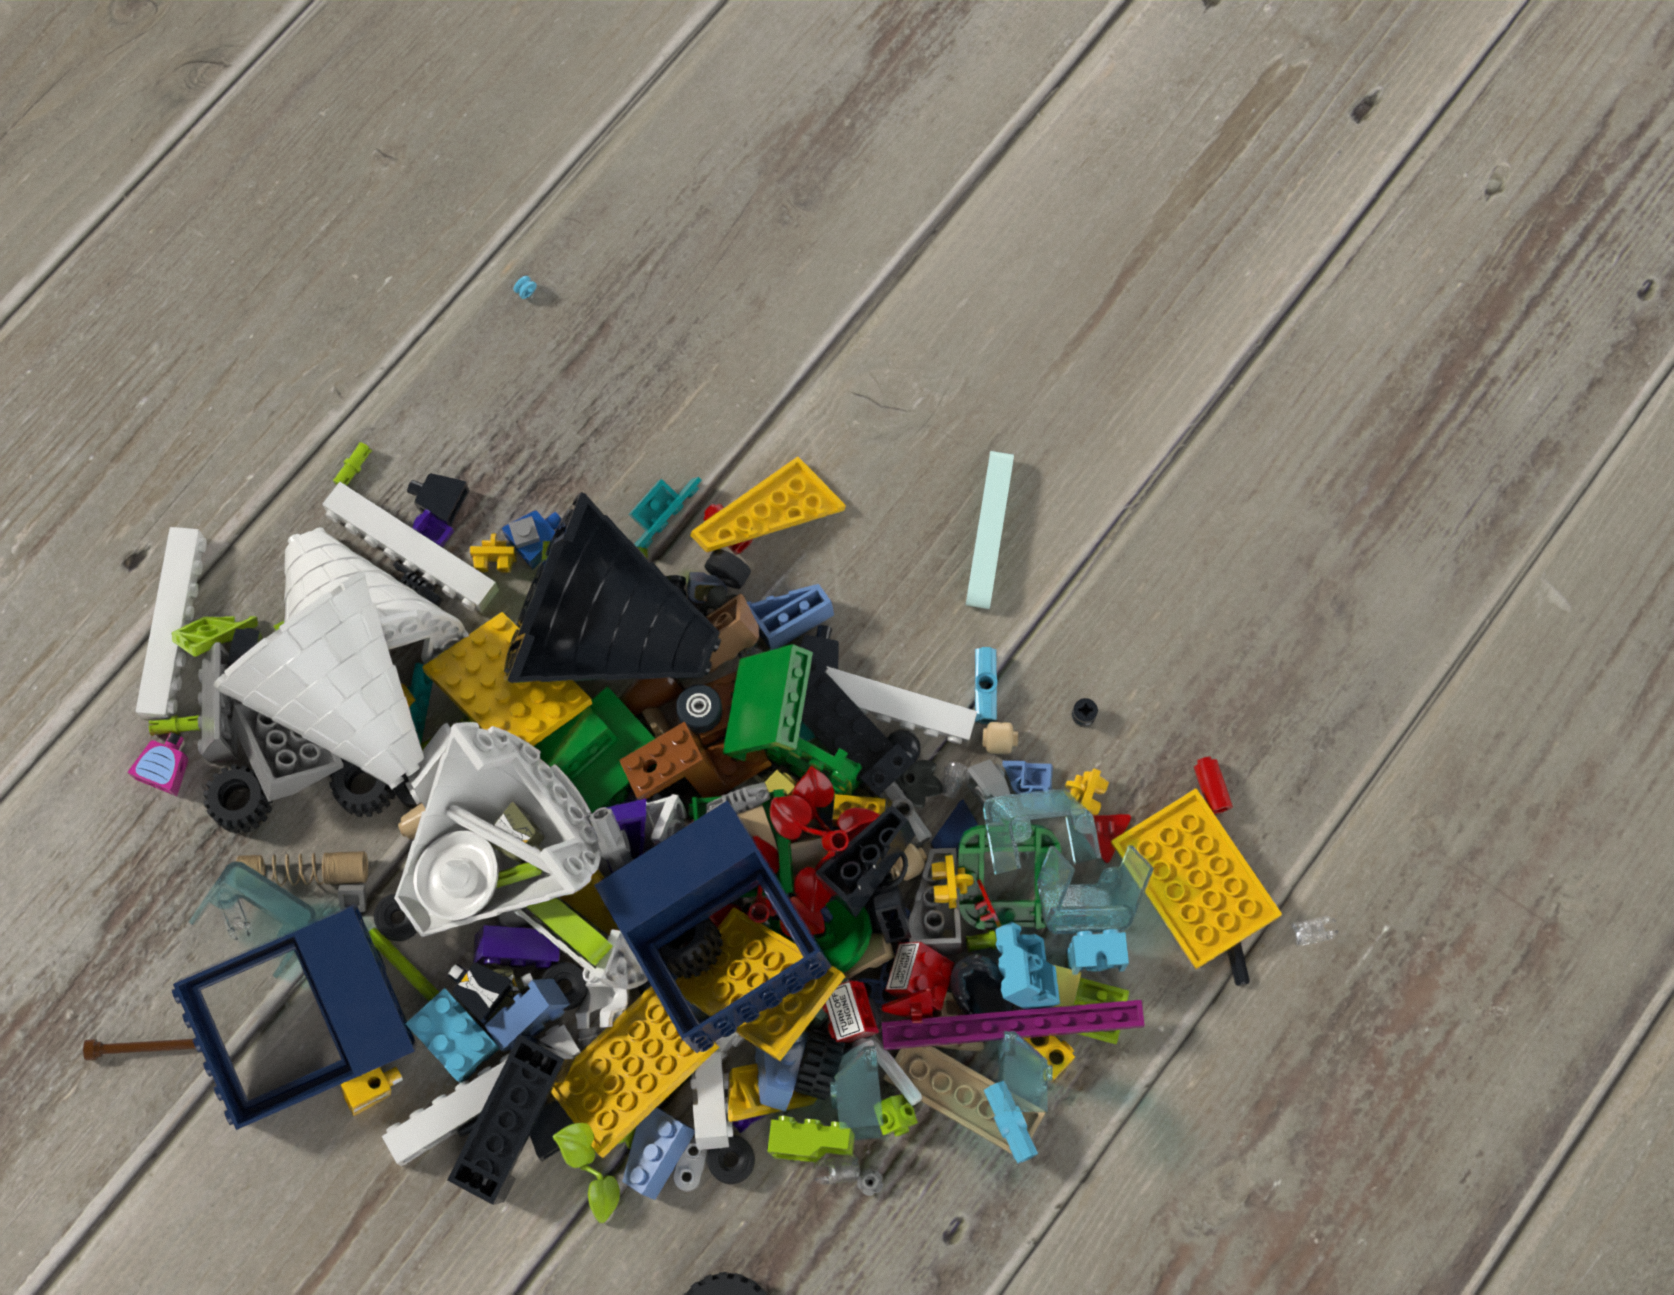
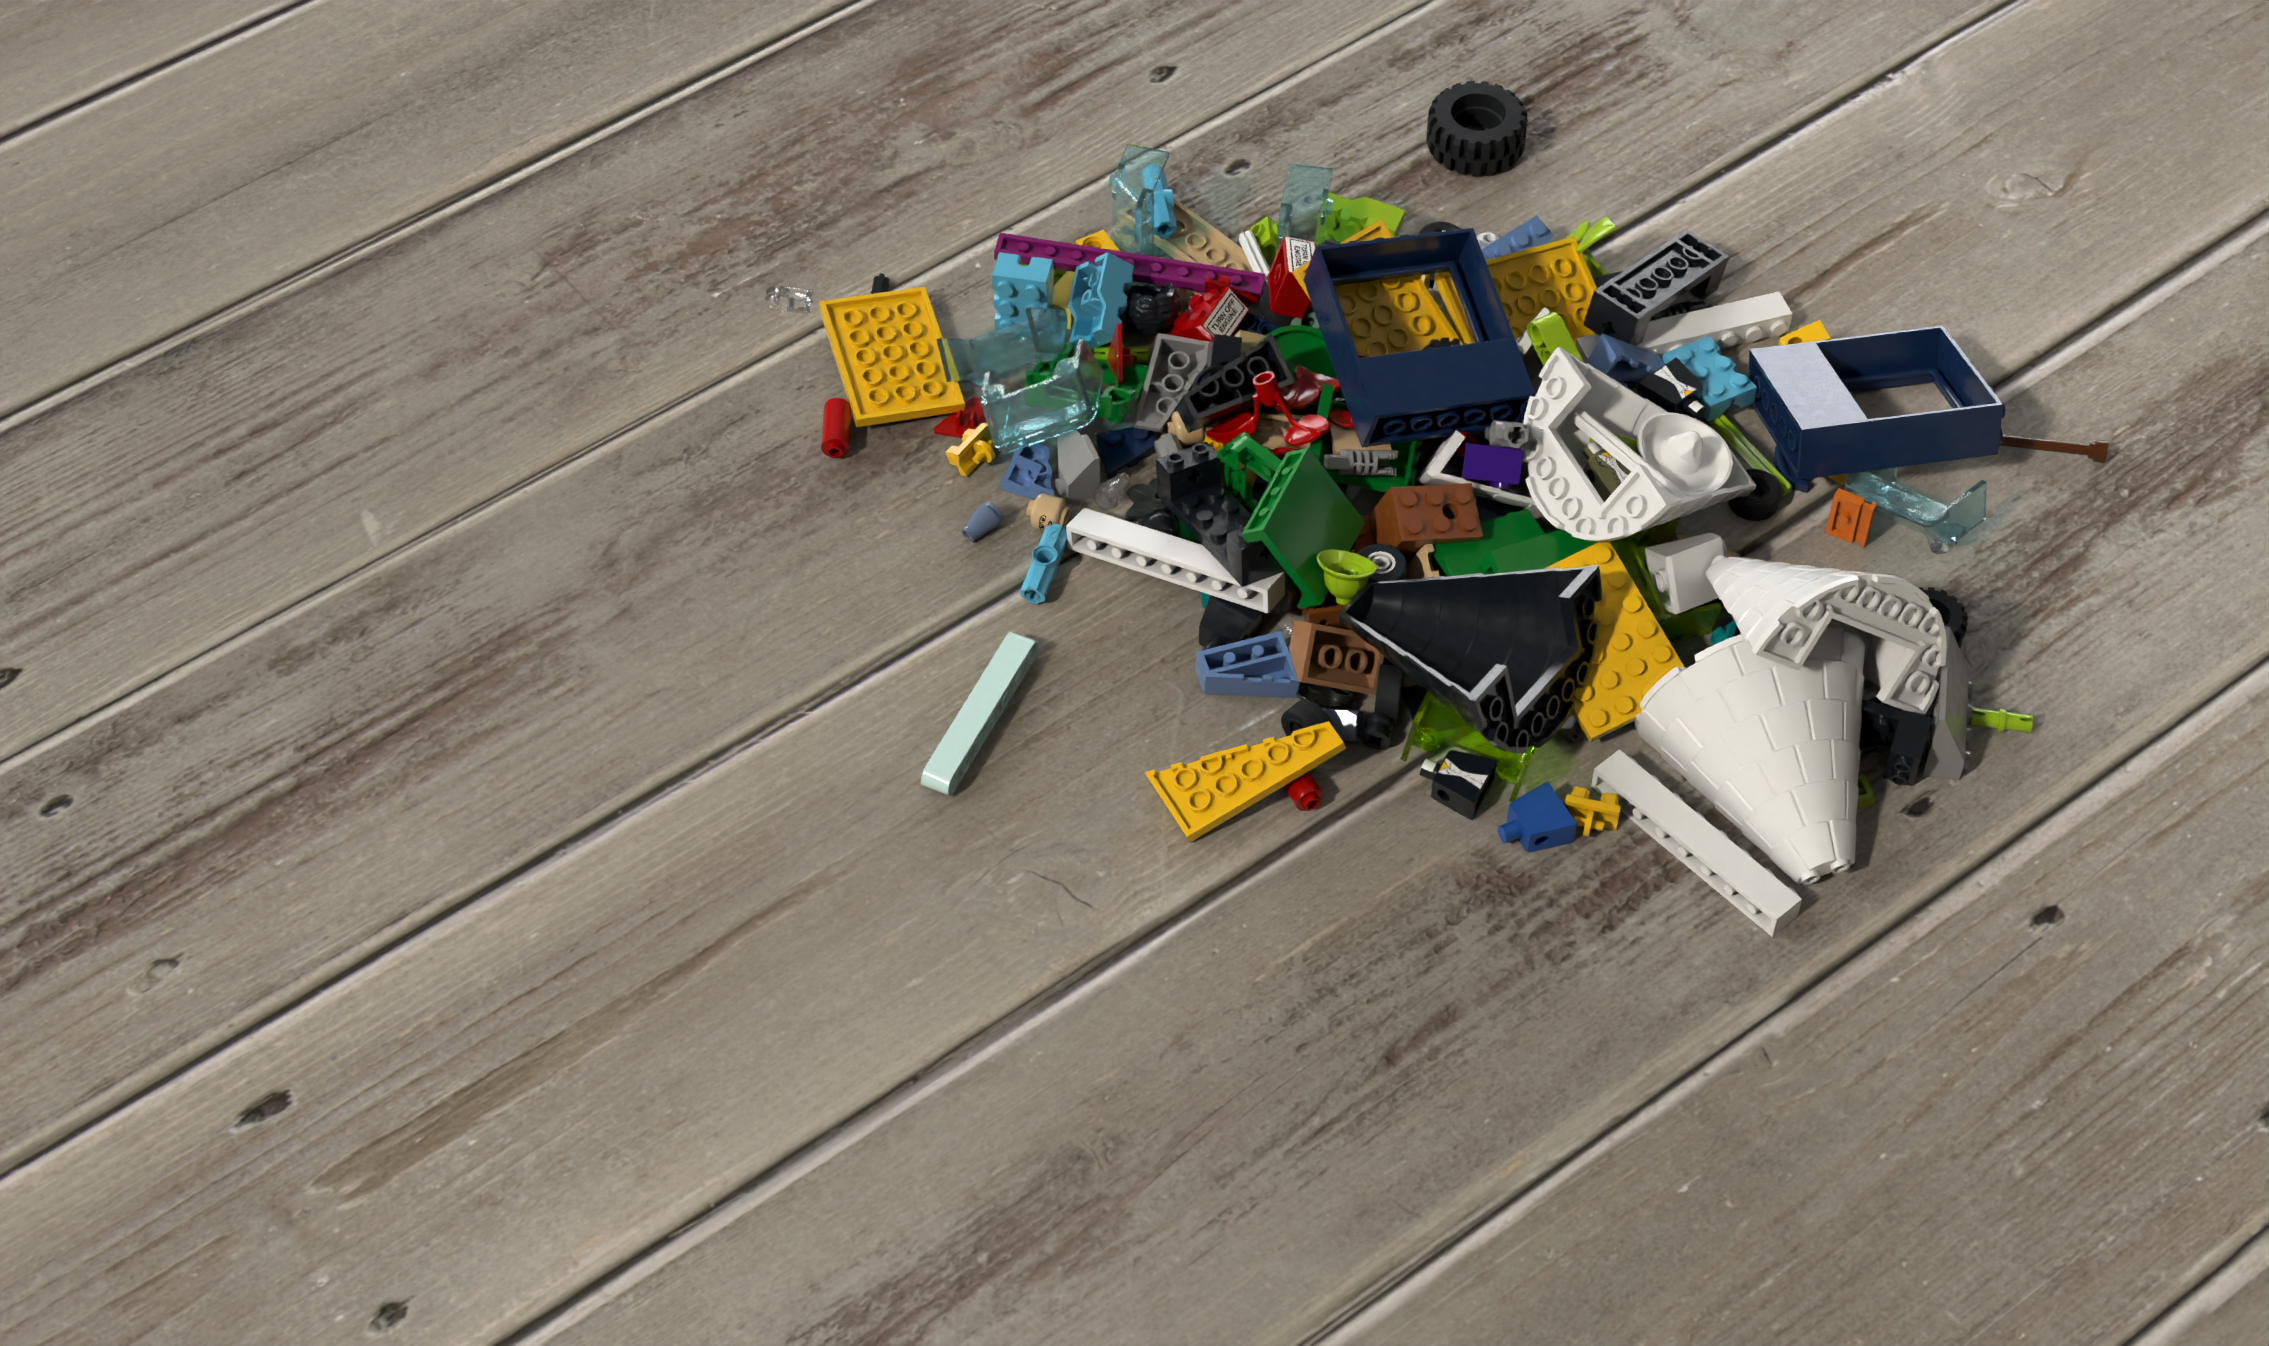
camera: 165 degrees left, 20 degrees down
torso [128,733,188,797] -> none
white brick [136,527,207,720] -> none
lime wing [171,616,258,657] -> none
tan piece [235,851,368,888] -> none
lime pin [332,442,372,486] -> none
light grey plate [338,885,367,912] -> none
black hinge [390,561,443,607] -> none
black torso [407,473,470,527] -> none
dark purple bracket [413,509,454,548] -> none
light grey plate [509,516,540,548] -> none
medium azure bush [513,276,537,299] -> none
teal bracket [628,477,702,551] -> none
yellow hips [931,855,974,908] -> none
black wheel [1072,698,1098,727] -> none
none -> sand blue cone [961,501,1003,542]
none -> lime hat [1317,549,1377,605]
none -> orange plate [1825,488,1877,548]

